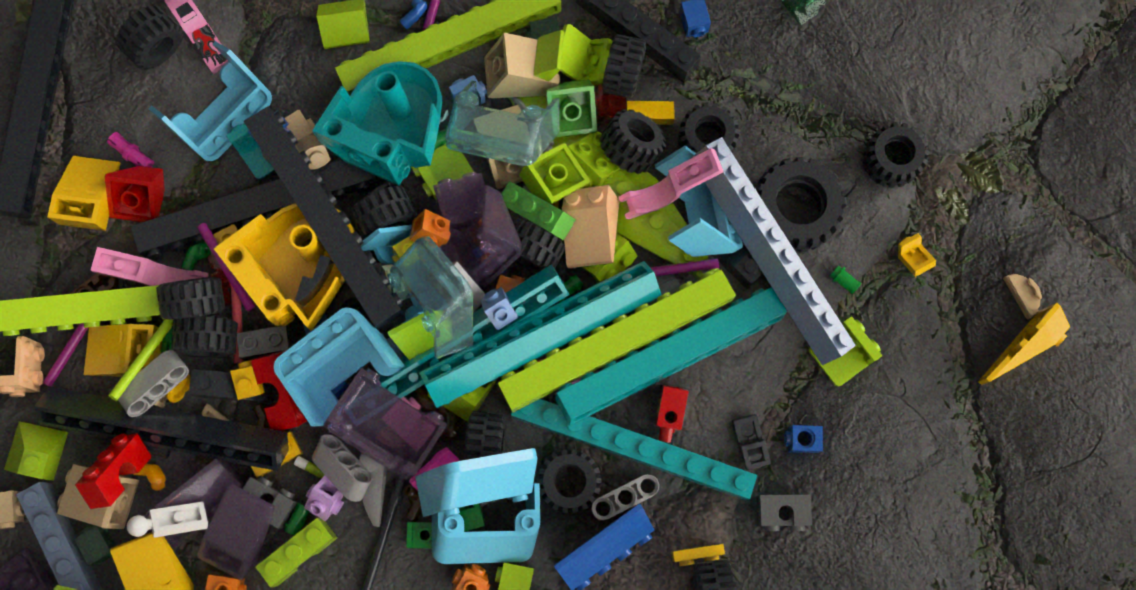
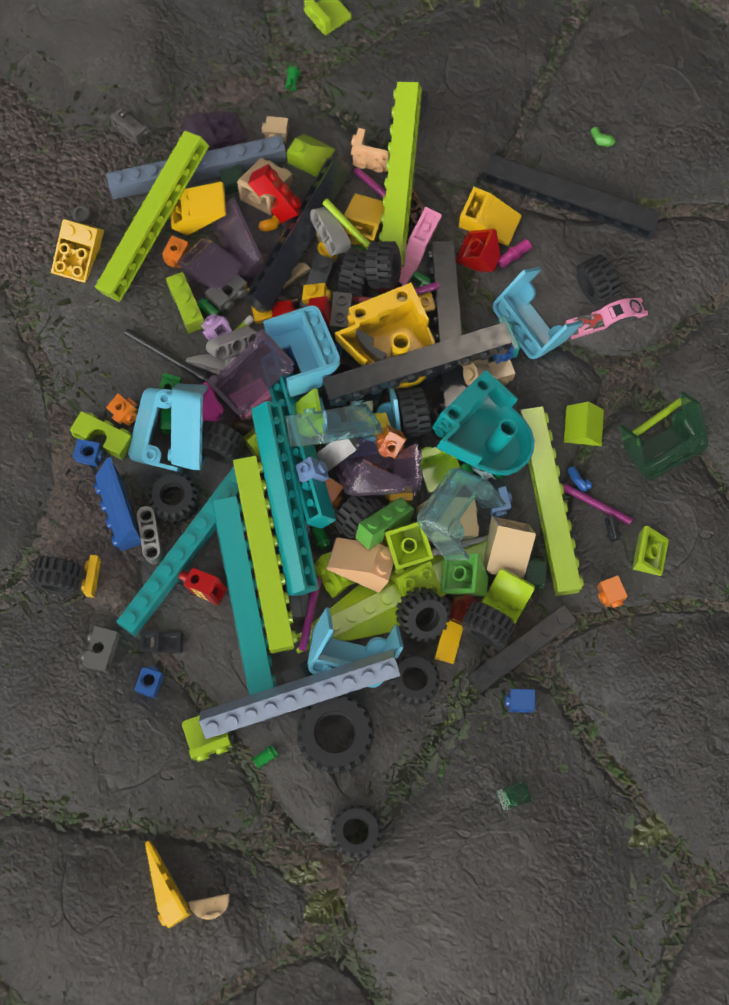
camera: 105 degrees right, 5 degrees down
white plate [127,501,208,537] -> none
lime slope [534,30,564,82] -> none
bright pink piece [618,148,723,219] -> none
yellow bracket [898,233,936,277] -> none

